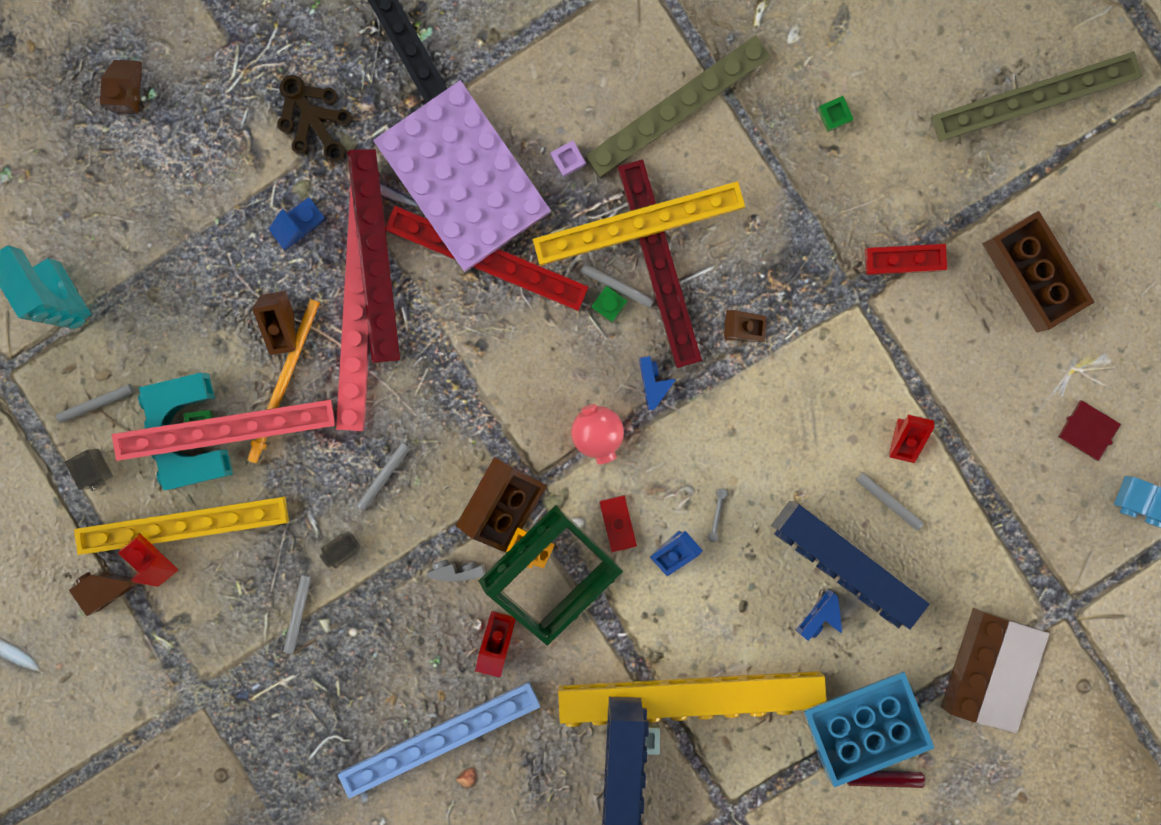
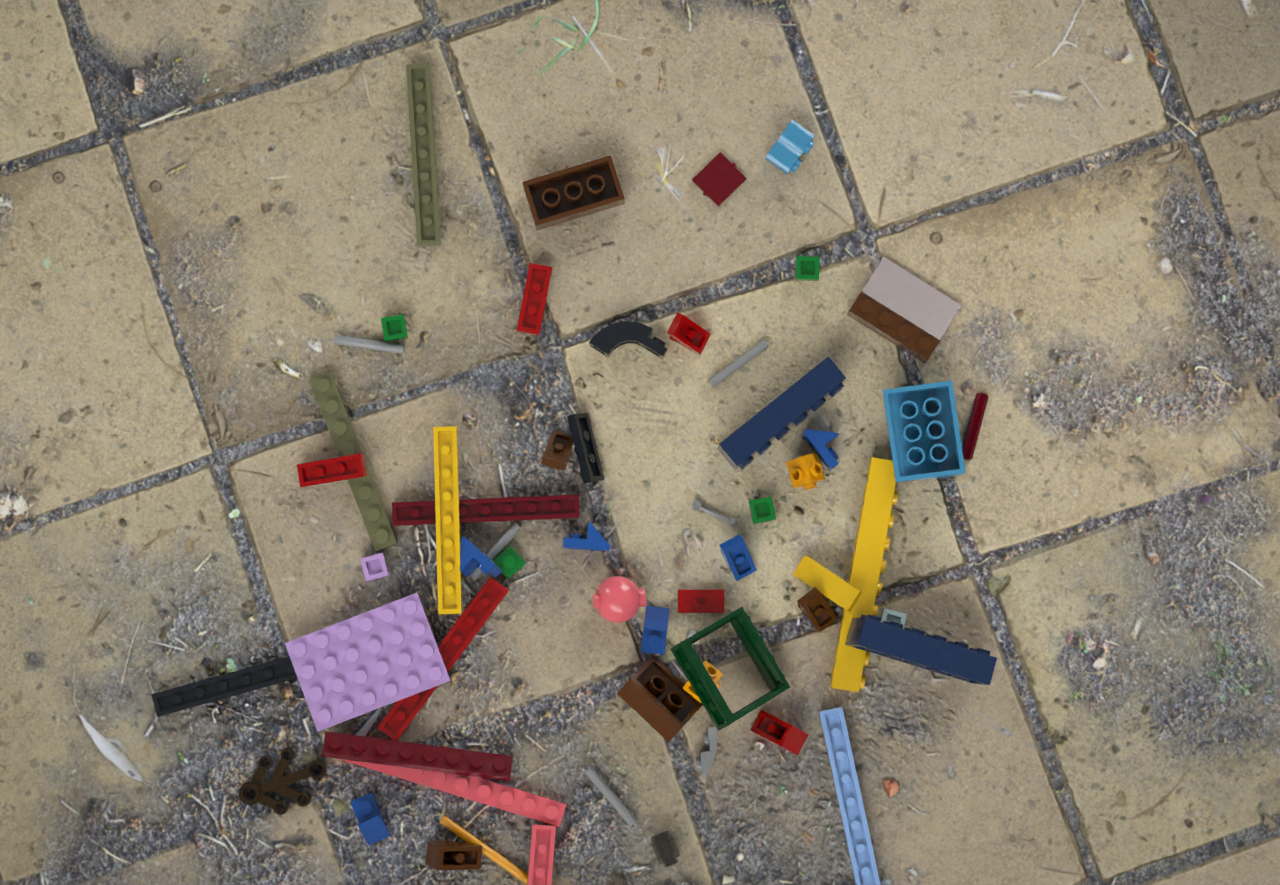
camera: 85 degrees left, 5 degrees down
none -> red plate [297,453,367,487]
none -> light grey bar [334,335,404,354]
none -> blue slope [460,536,502,577]
none -> black plate [567,413,605,484]
none -> black arch [589,321,668,360]
none -> blue slope [641,606,669,655]
none -> green plate [748,496,776,524]
none -> light orange brick [786,453,825,491]
none -> yellow tile [793,555,862,612]
none -> green plate [795,256,820,281]
none -> reddish brown slope [797,587,838,633]

